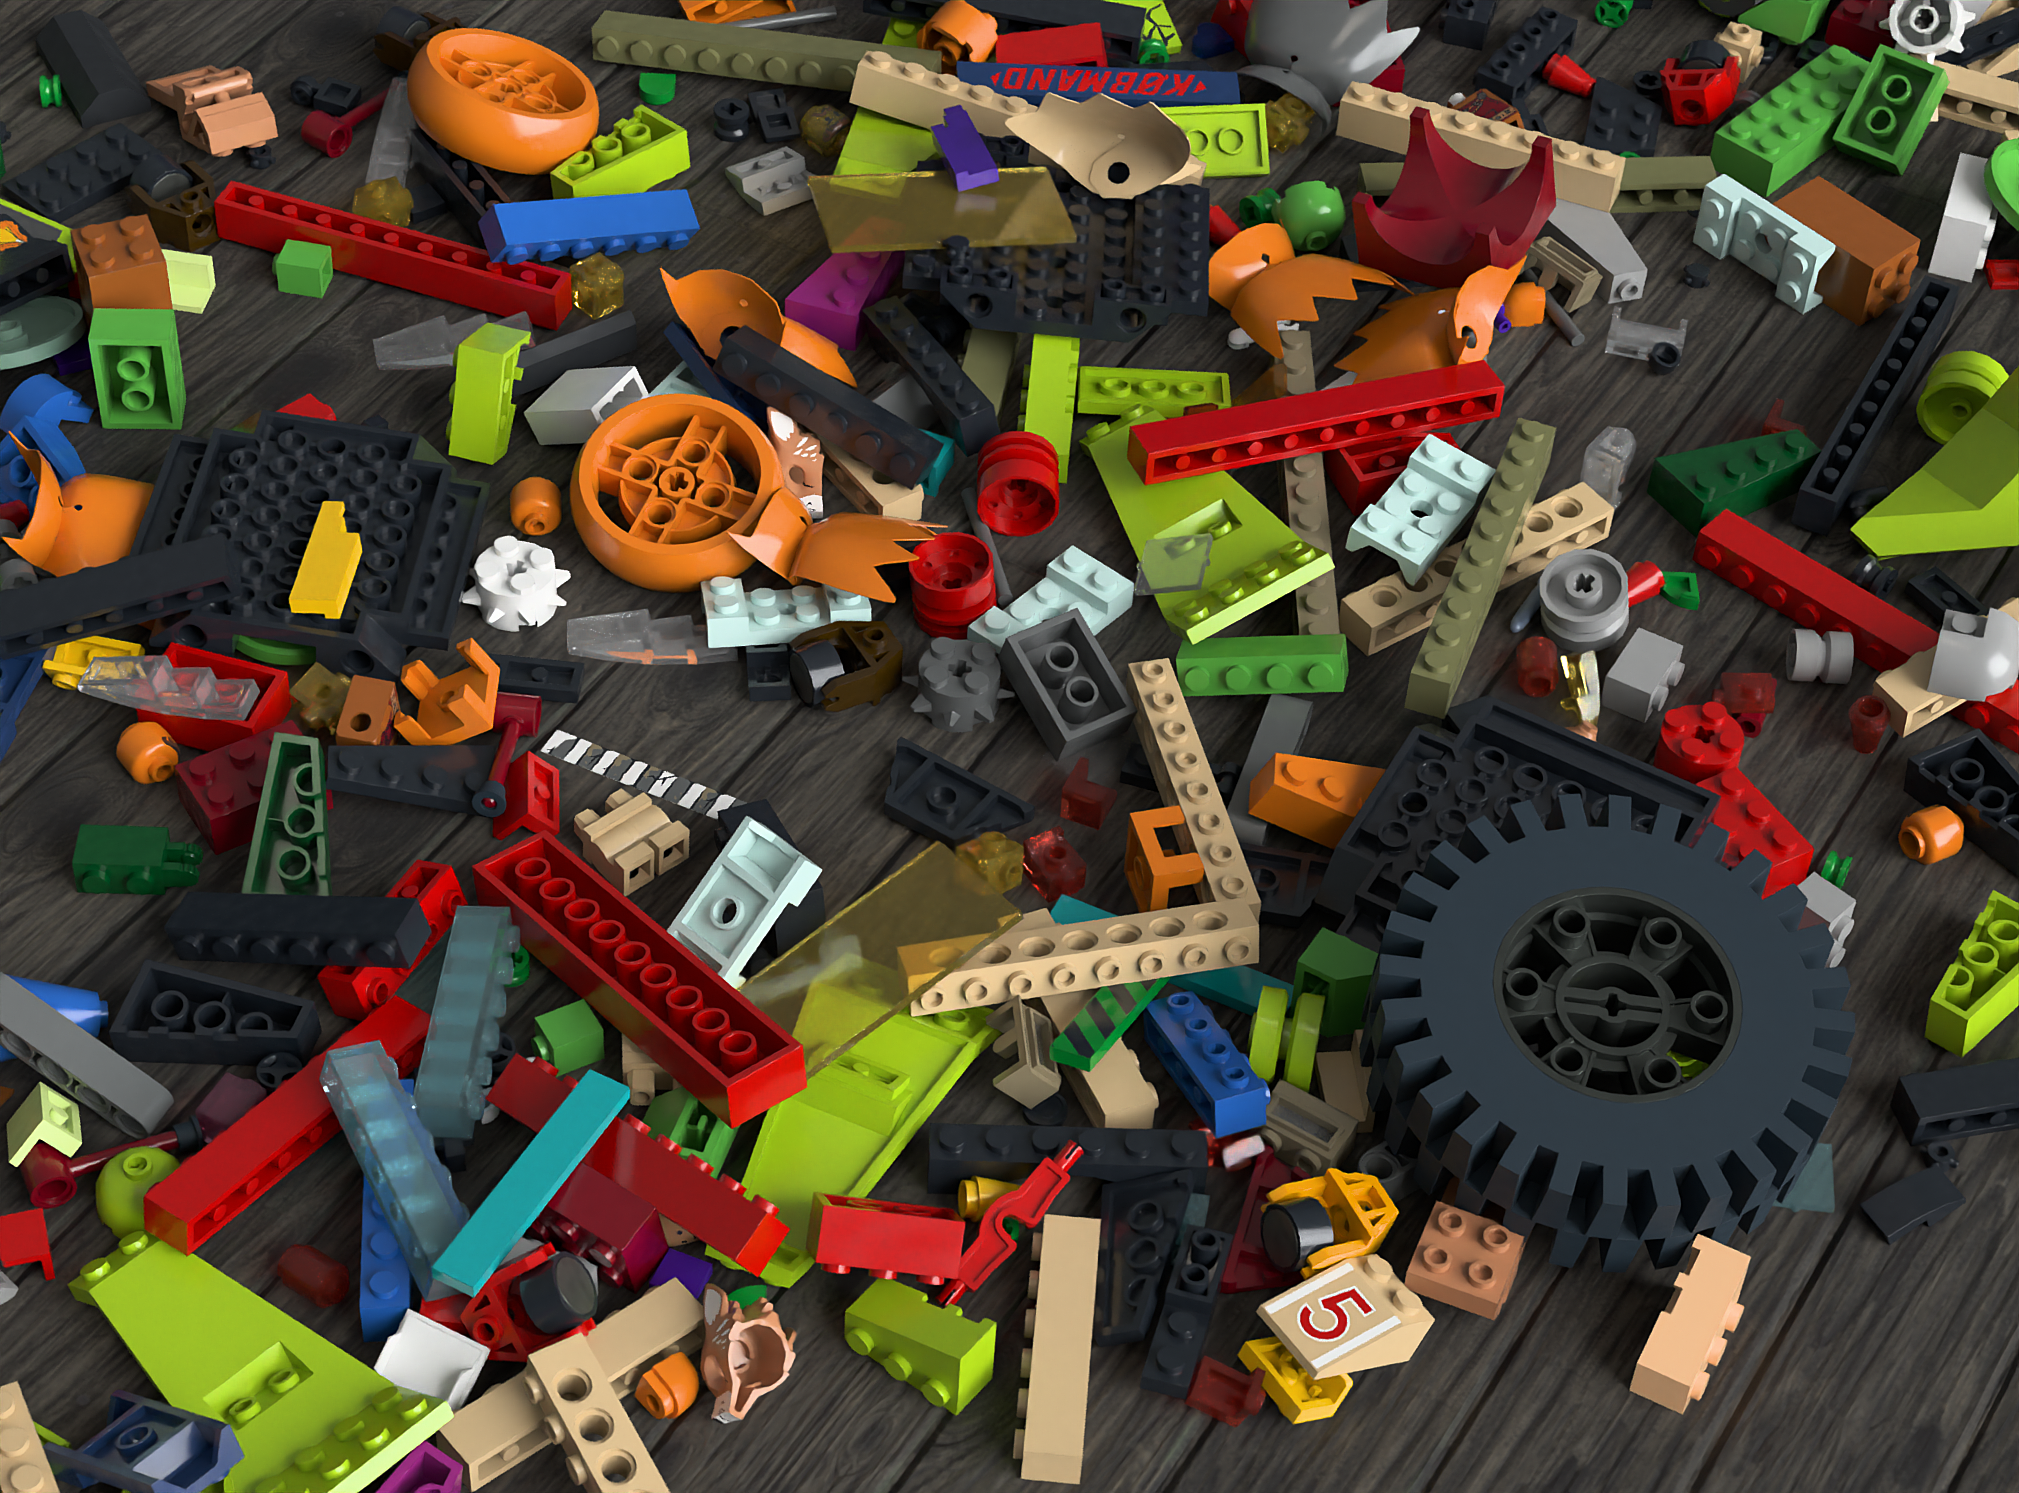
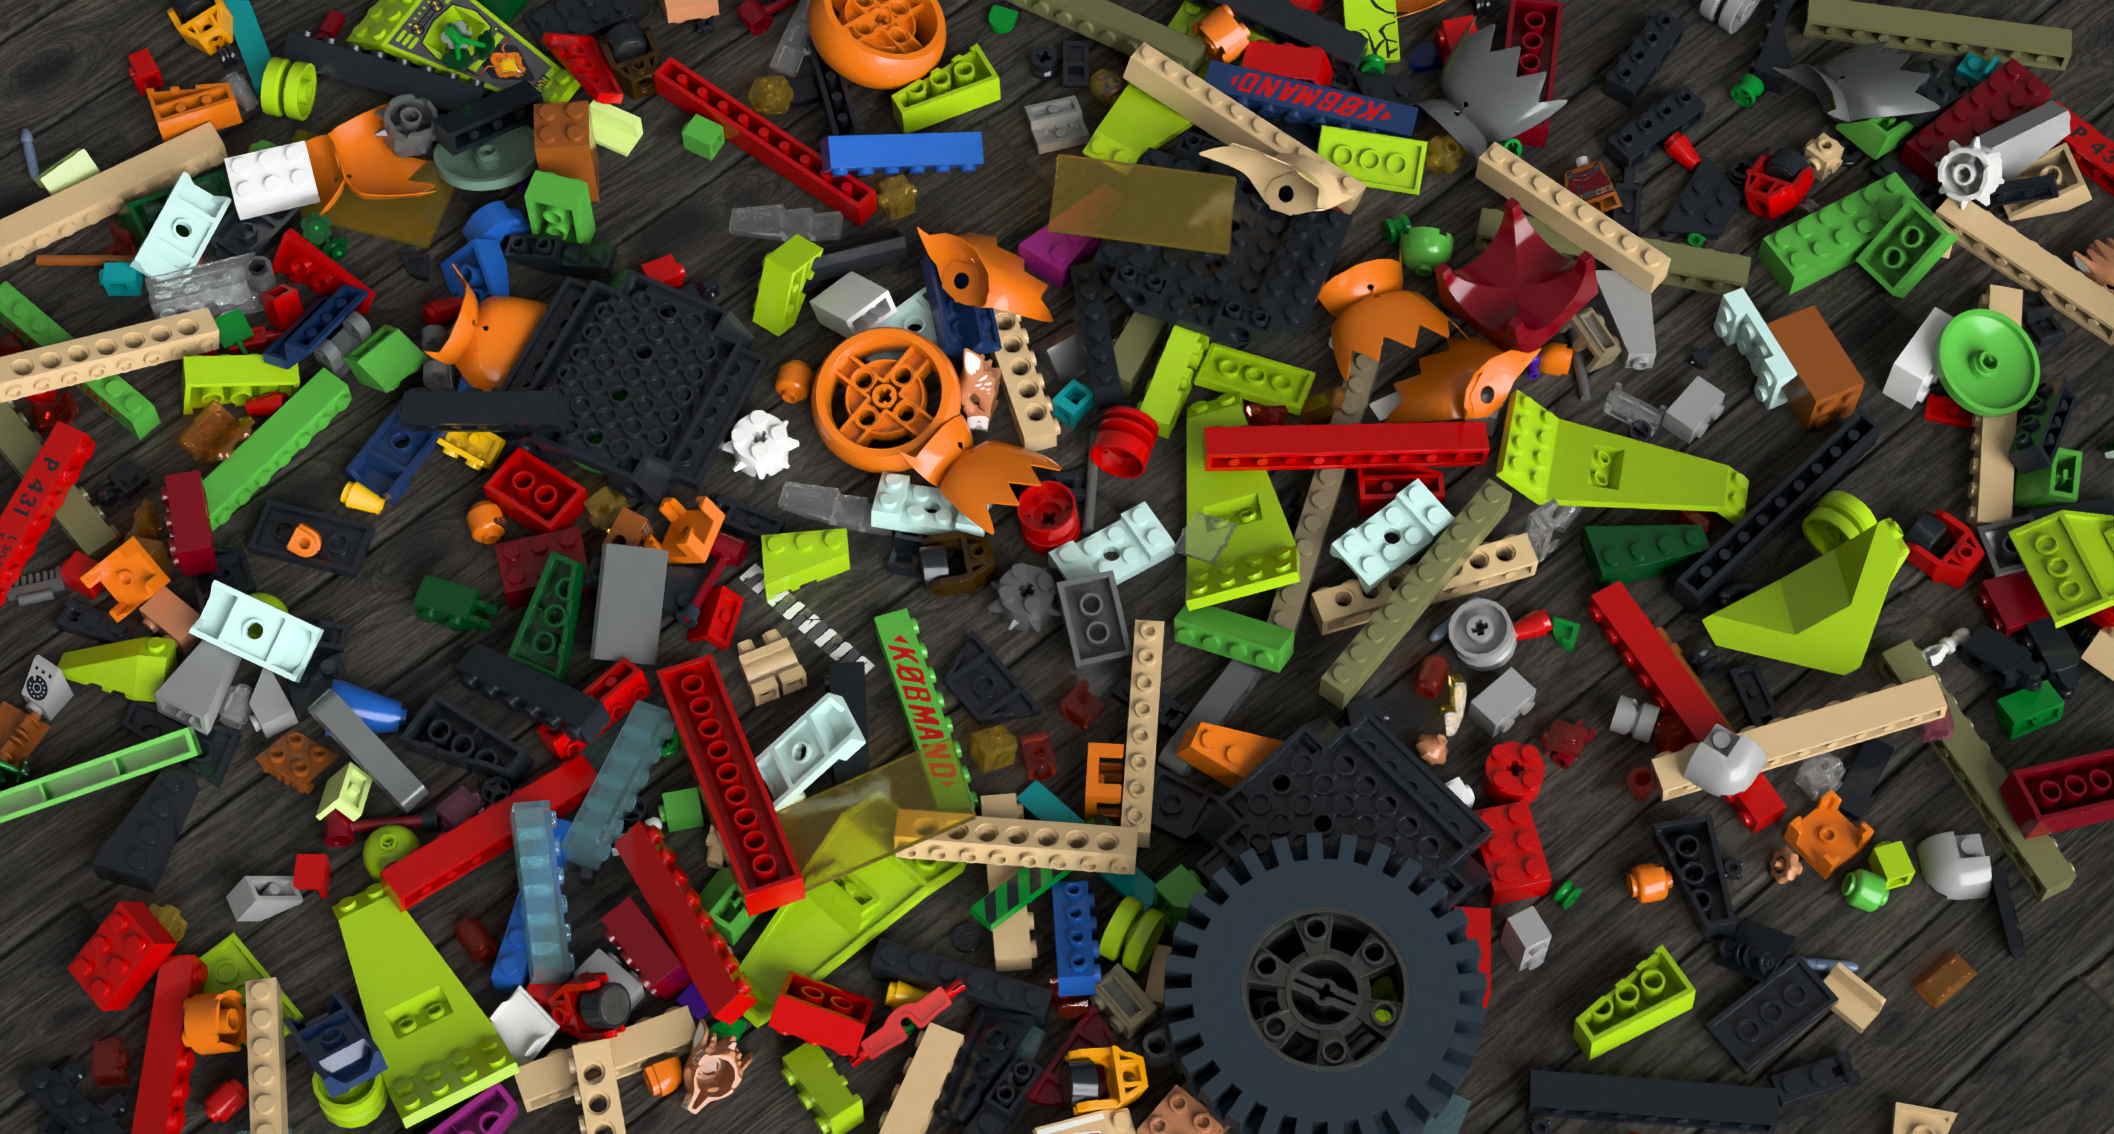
camera: 20 degrees right, 15 degrees up
clear slope [77,655,260,721] -> none
yellow piece [289,501,362,619] -> none
teal tile [432,1069,630,1298] -> none
black brick [712,325,944,490] -> none
dark purple piece [931,104,999,192] -> none
black piece [942,235,974,260] -> none
dark tan window [986,995,1061,1109] -> none
red cone [1209,204,1242,247] -> none
none -> black slope [504,234,618,279]
none -> red wing [541,32,624,104]
none -> dark grey slope [590,543,669,665]
none -> lime wedge [761,528,850,601]
none -> bright green brick [874,608,980,816]
none -> lime wing [1496,389,1749,525]
none -> clear red brick [1655,716,1686,754]
none -> light grey brick [1662,376,1725,444]

